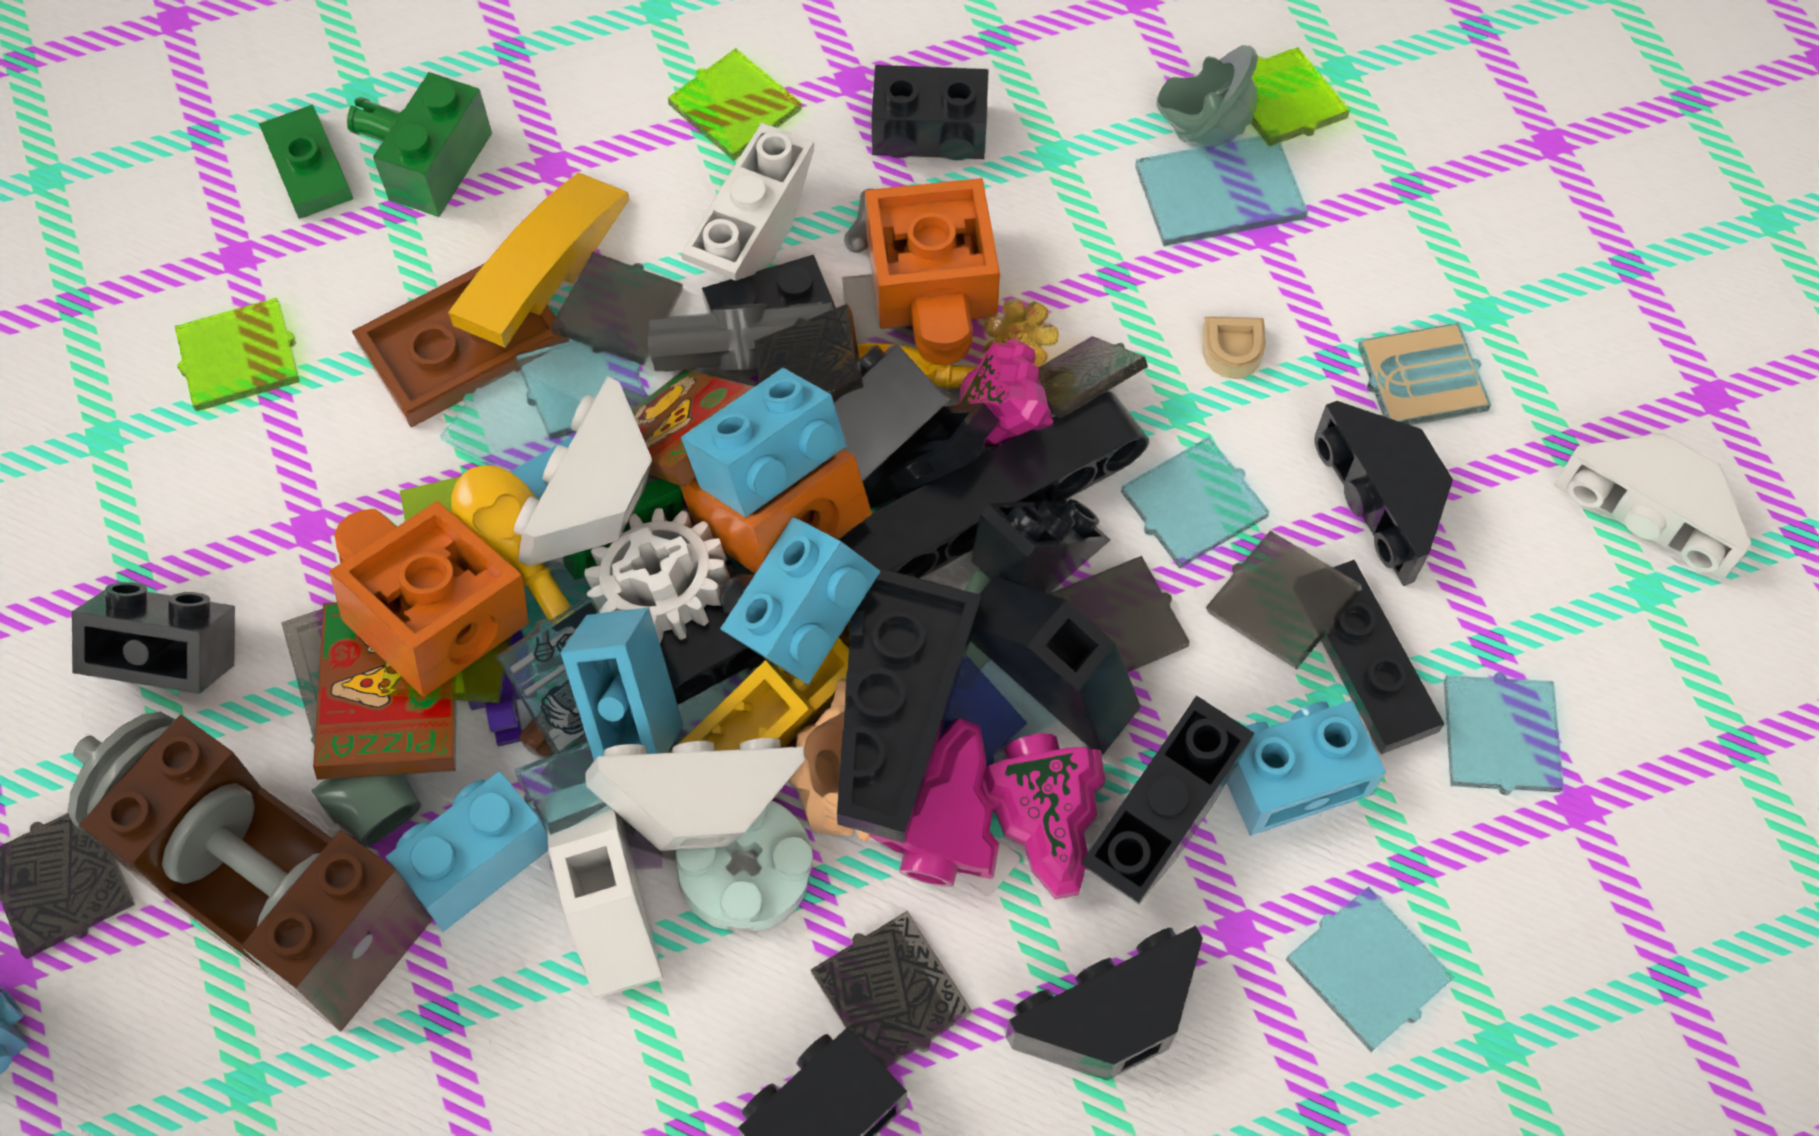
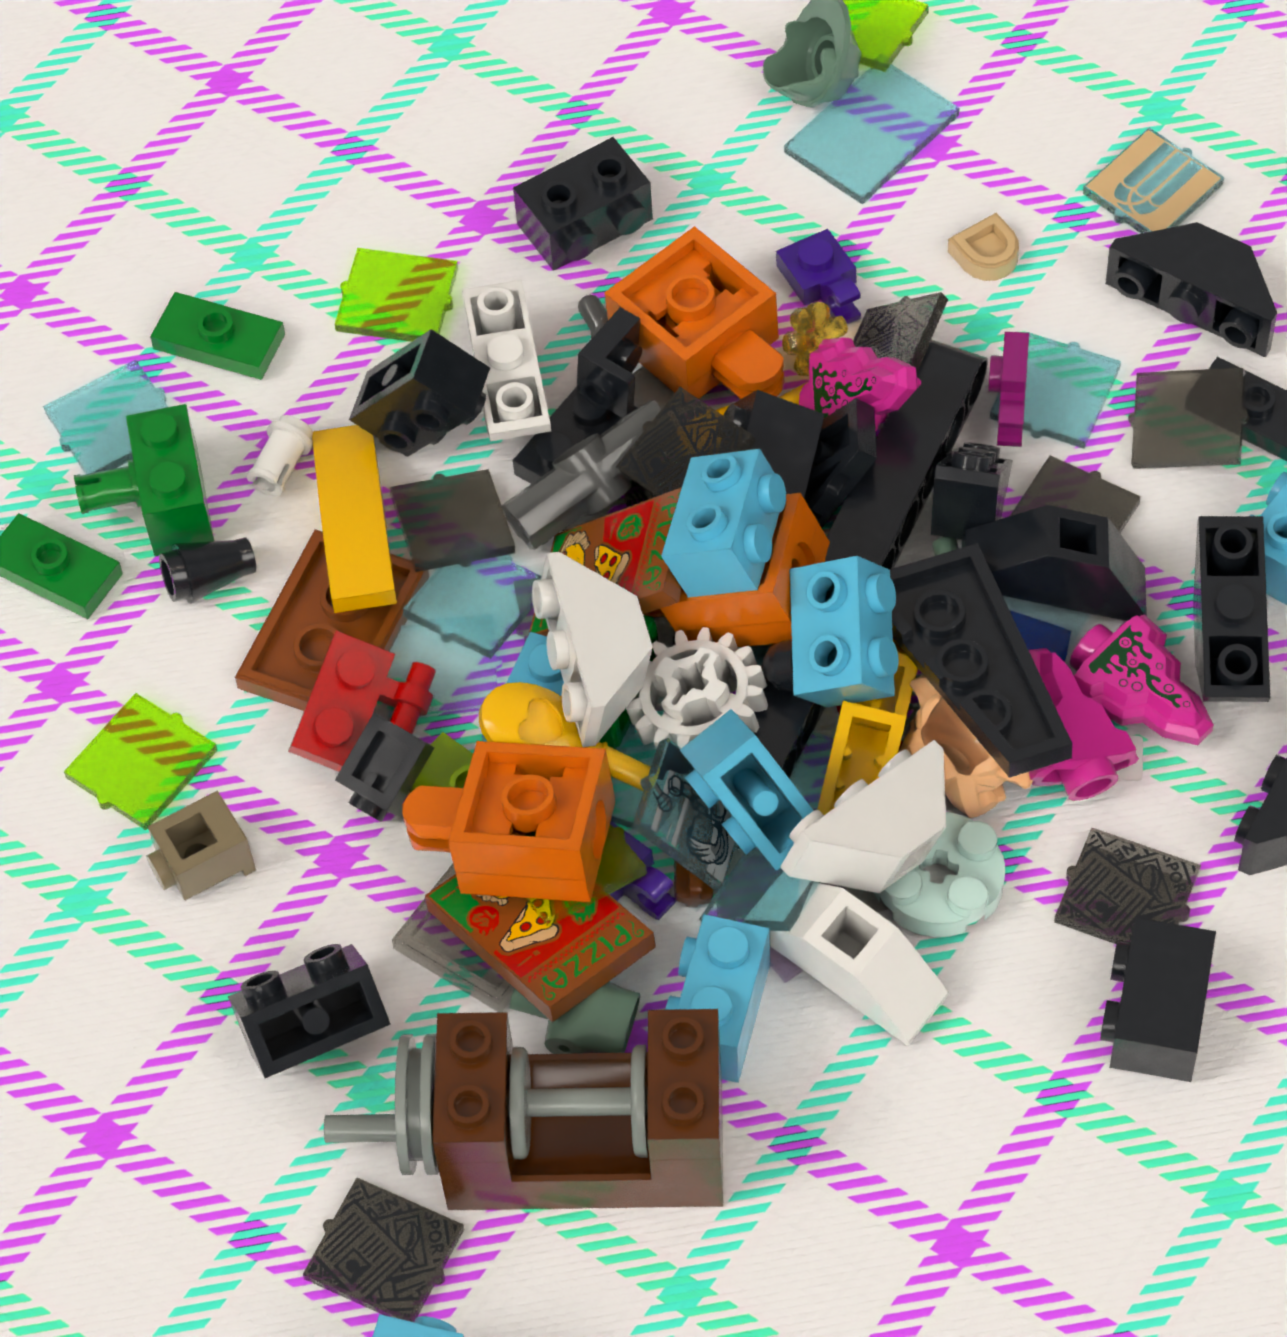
camera: 30 degrees left, 5 degrees down
none -> clear light blue piece [43,359,168,474]
none -> dark tan brick [146,790,256,900]
none -> green plate [150,292,285,380]
none -> black cone [159,537,256,604]
none -> white pin [246,415,313,496]
none -> red plate [288,630,436,772]
none -> black bracket [335,713,435,822]
none -> black brick [349,329,490,457]
none -> black bracket [576,307,642,418]
none -> dark purple plate [776,229,861,327]
none -> magenta plate [988,331,1029,447]

